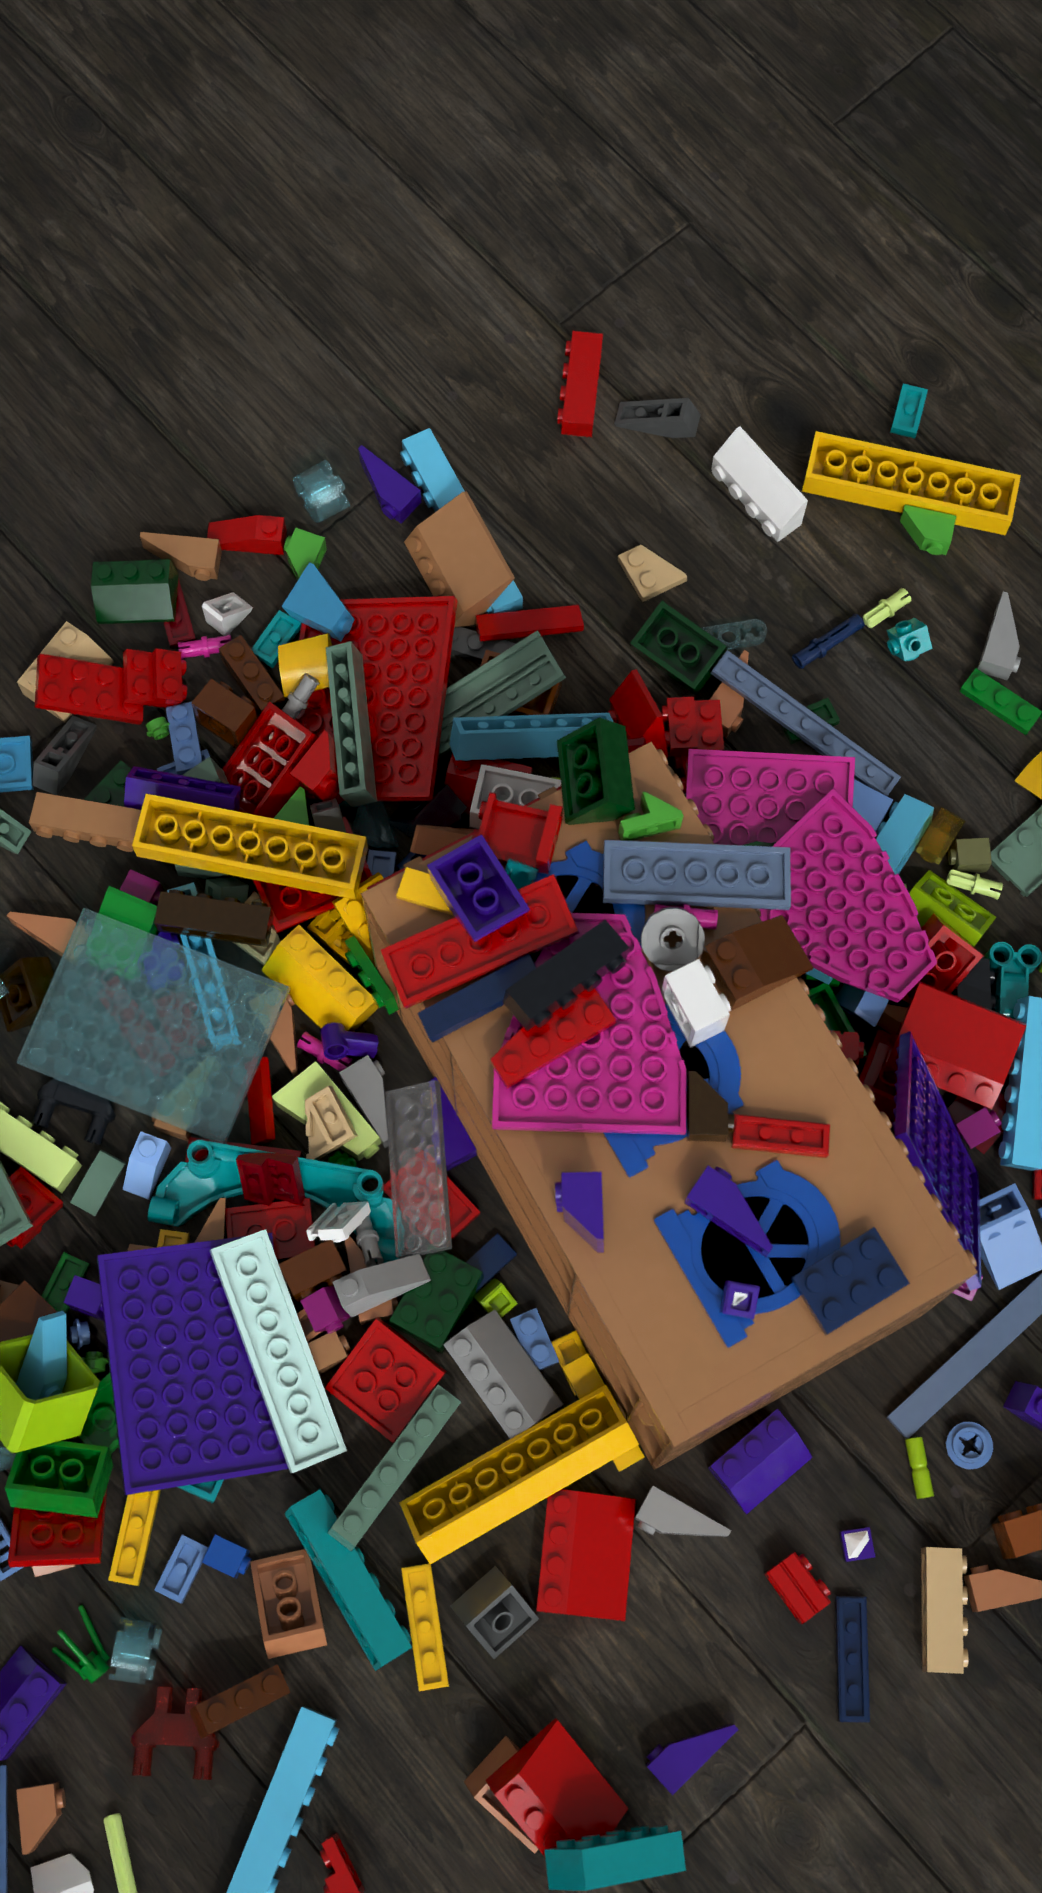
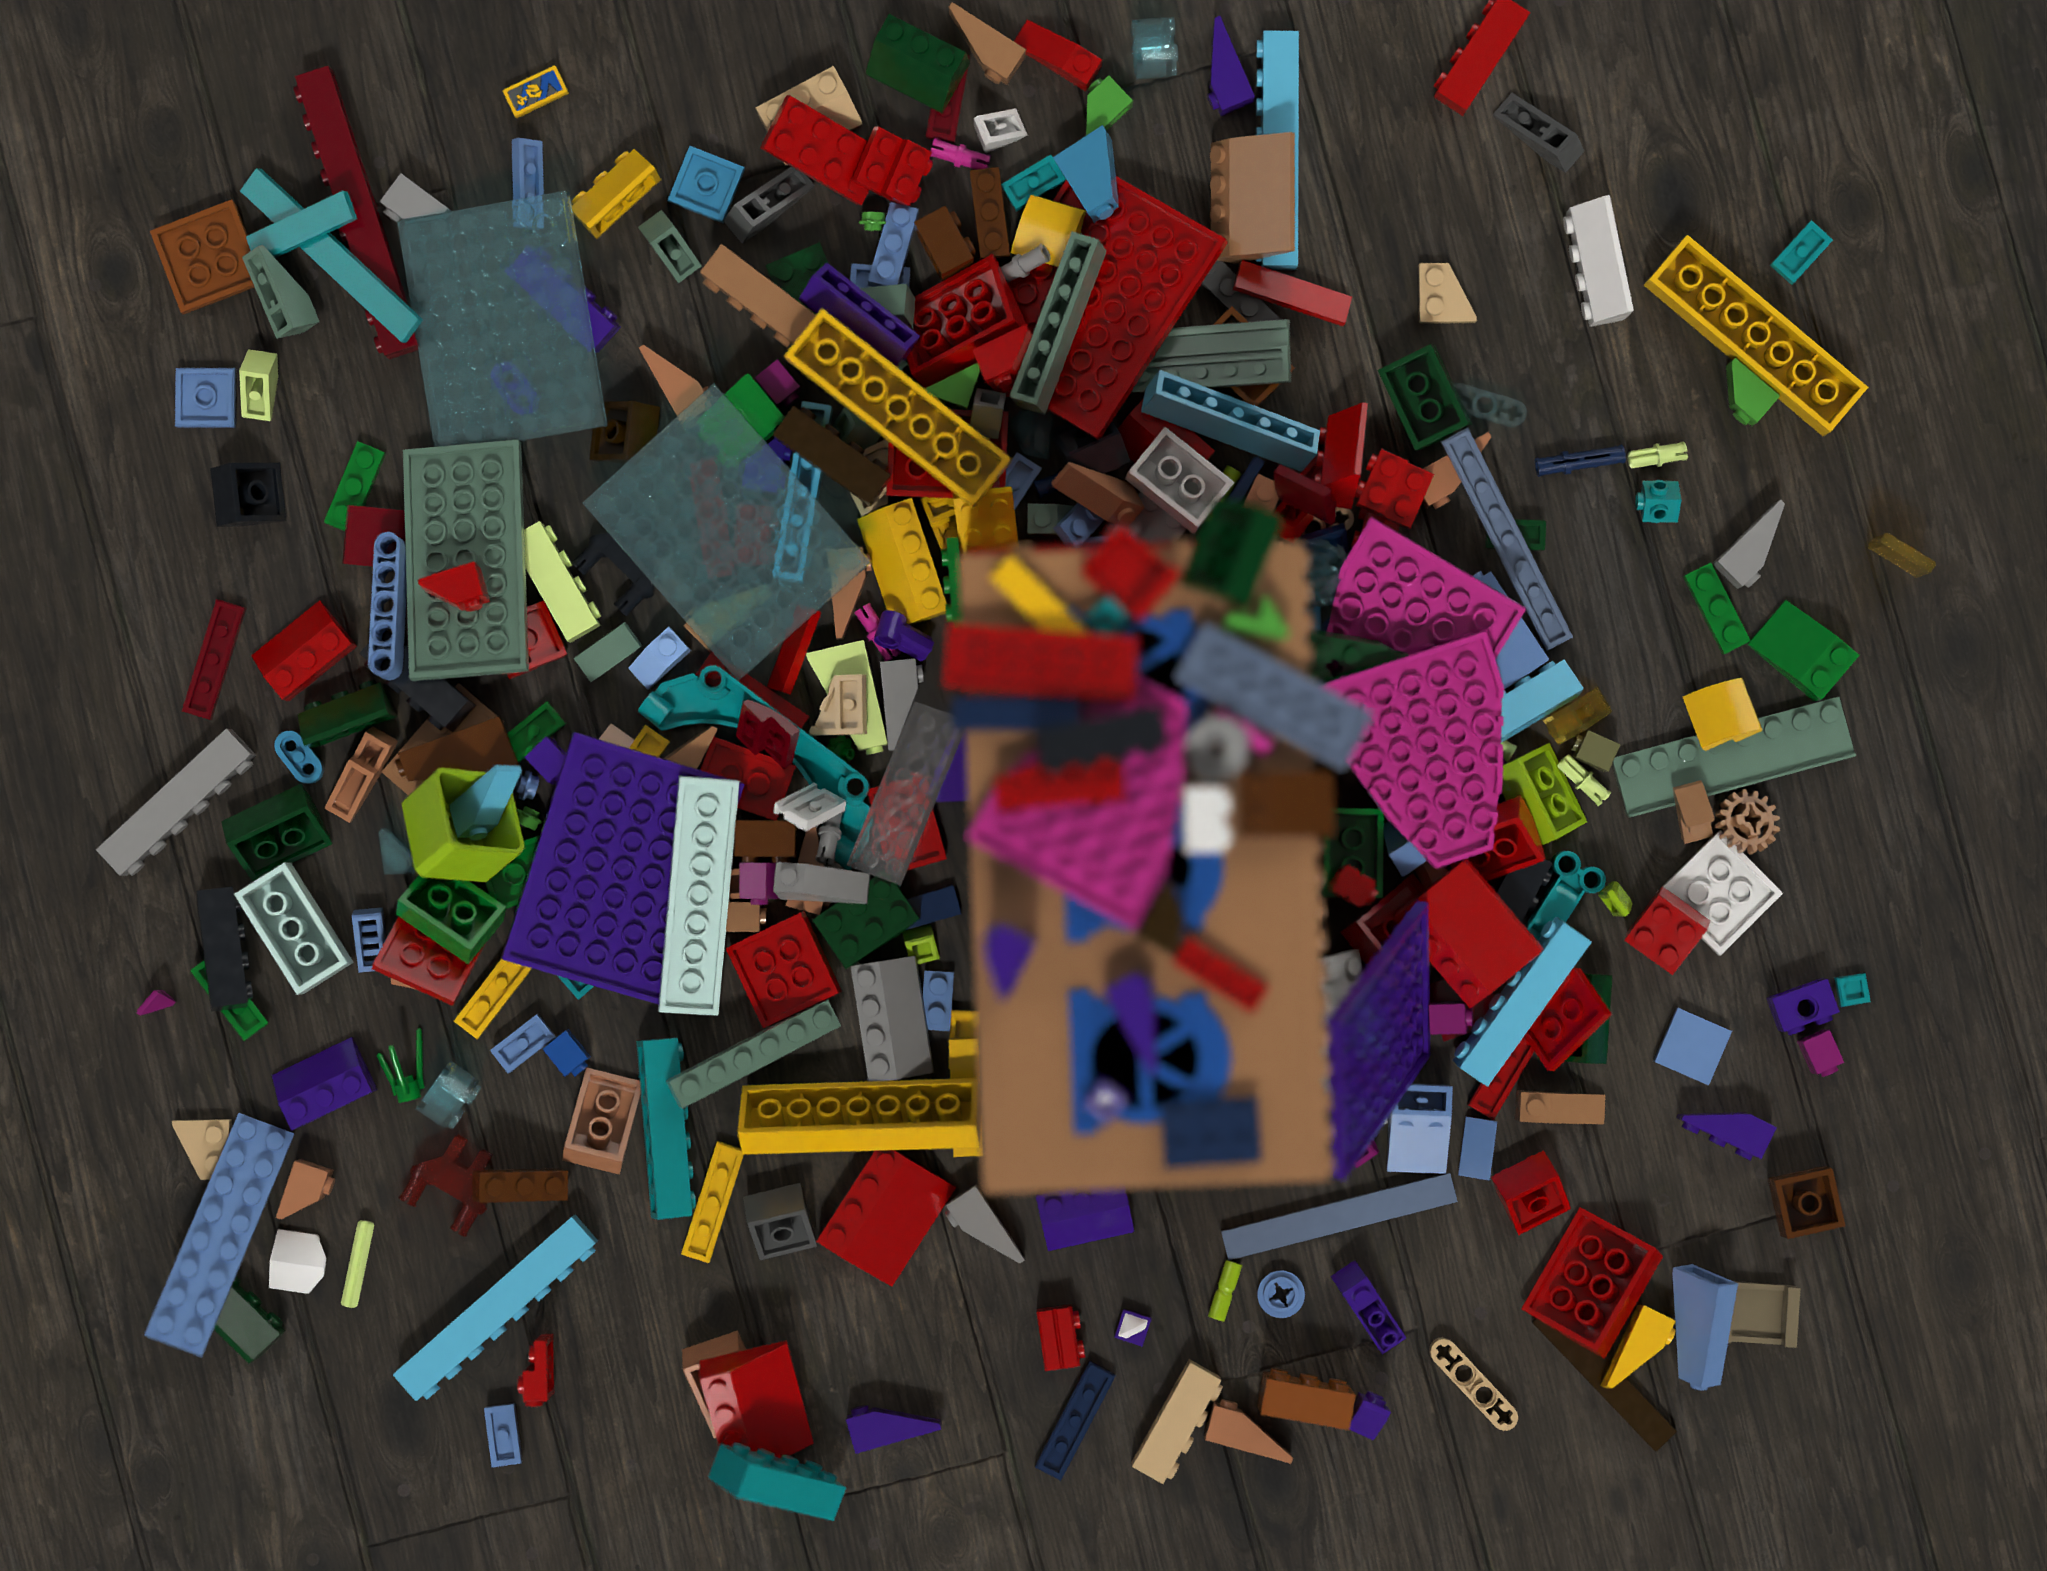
camera: 25 degrees right, 15 degrees up
dark purple slope [427,834,530,942] -> none

